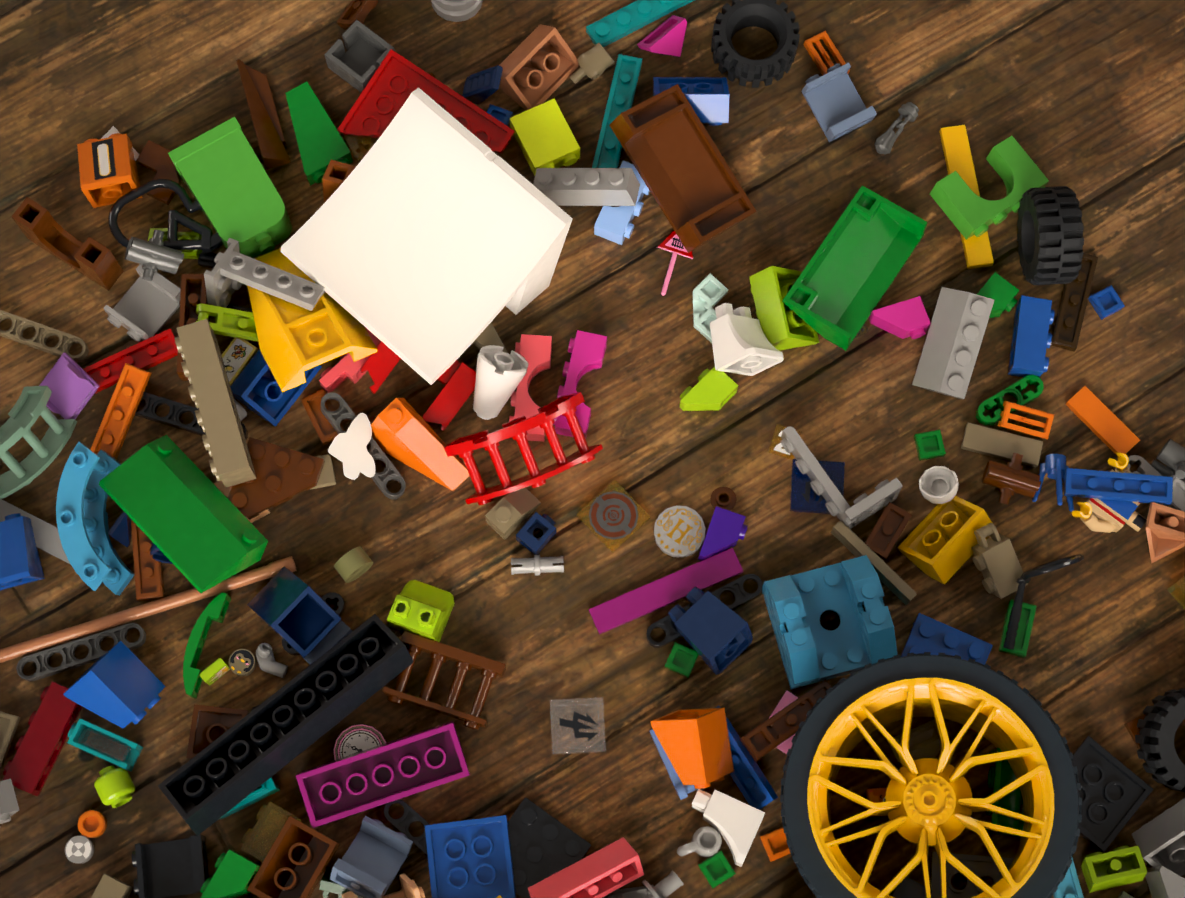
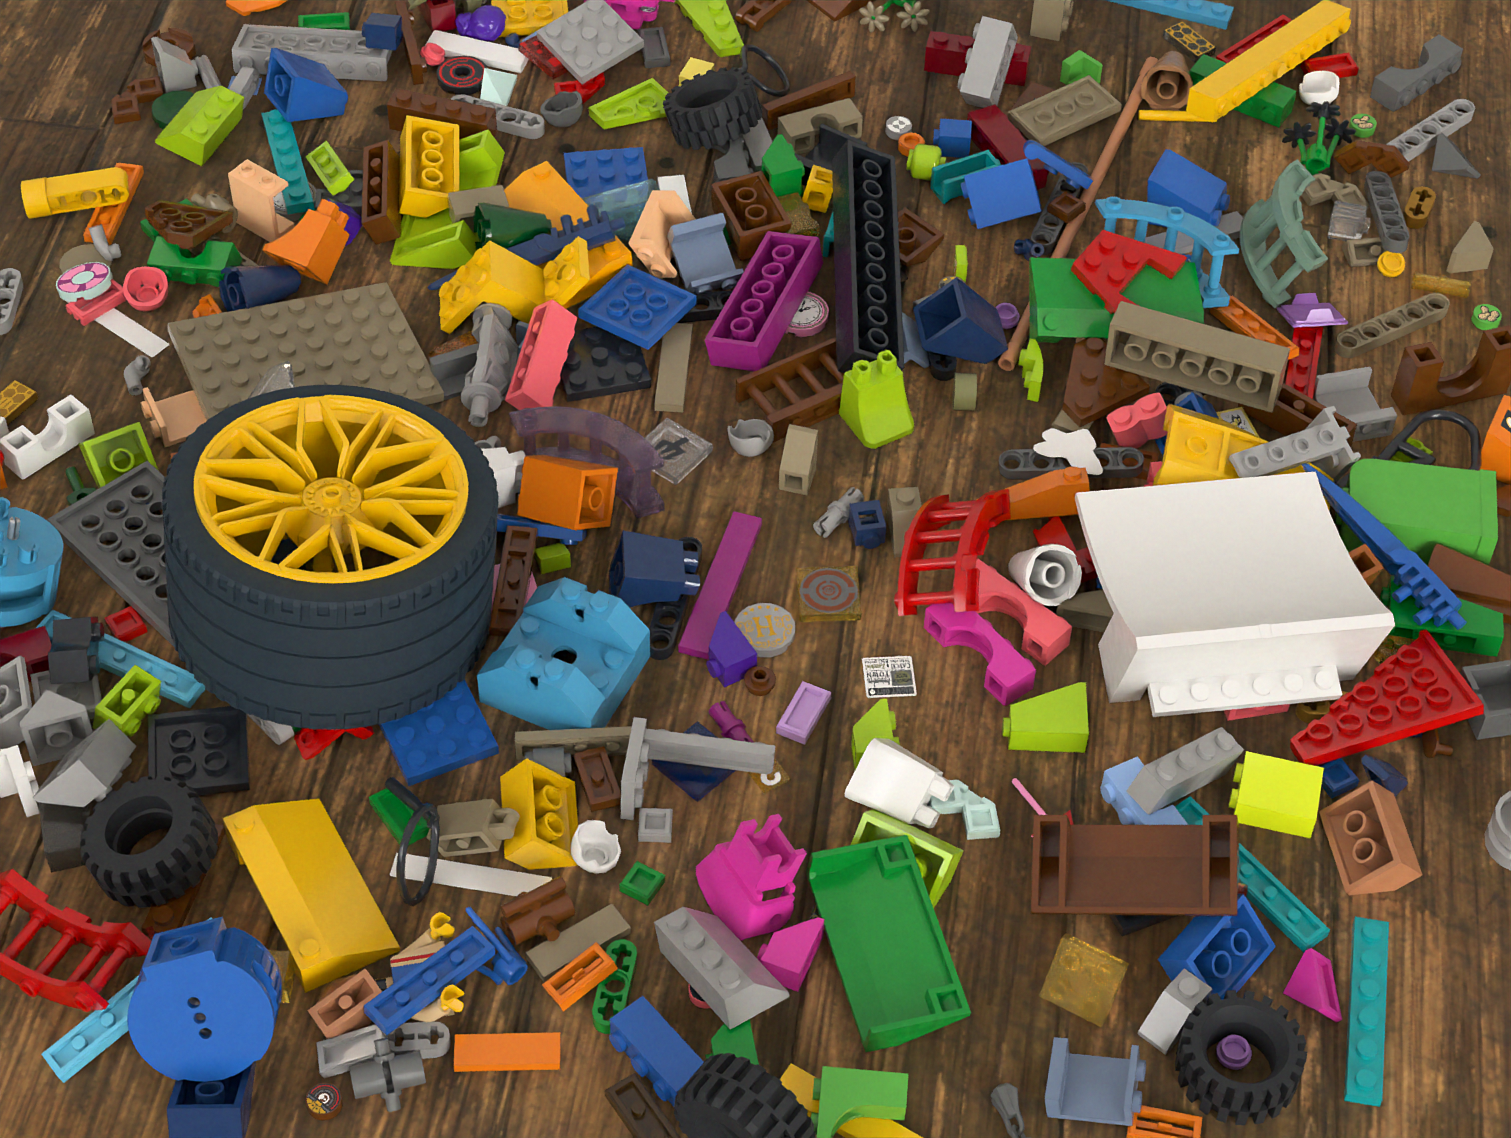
camera: 130 degrees right, 25 degrees down
dark grey pin [125,230,184,281] -> none
green slope [183,592,231,699] -> none
lime plate [196,304,259,342] -> none
dark tan piece [569,43,615,84] -> none
none -> yellow slope [223,799,400,993]
none -> white sticker [390,853,552,896]
none -> fence [509,407,665,519]
none -> dark grey brick [525,747,572,777]
none -> lime slope [534,543,571,574]
none -> light grey tile [638,808,673,843]
none -> dark tan tile [654,323,693,412]
none -> dark pink piece [696,814,807,941]
none -> magenta pin [709,701,754,743]
none -> light grey hair [727,419,774,457]
none -> lavender tile [776,681,831,745]
none -> dark tan slope [779,424,818,495]
none -> yellow brick [800,165,833,213]
none -> sticker [862,656,917,698]
none -> blue brick [933,119,972,158]
none -> medium lavender plate [996,303,1020,329]
none -> lime slope [1002,682,1089,753]
none -> dark blue arm [1014,238,1044,261]
none -> lime slope [1018,338,1043,402]
none -> blue plate [1023,140,1093,189]
none -> clear yellow plate [1039,933,1129,1027]
none -> reddish brown tile [1047,191,1086,223]
none -> red wing [1071,230,1187,314]
none -> coral brick [1106,393,1168,449]
none -> light grey slope [1138,968,1212,1055]
none -> medium lavender plate [1216,1035,1252,1070]
none -> blue piece [1301,463,1467,630]

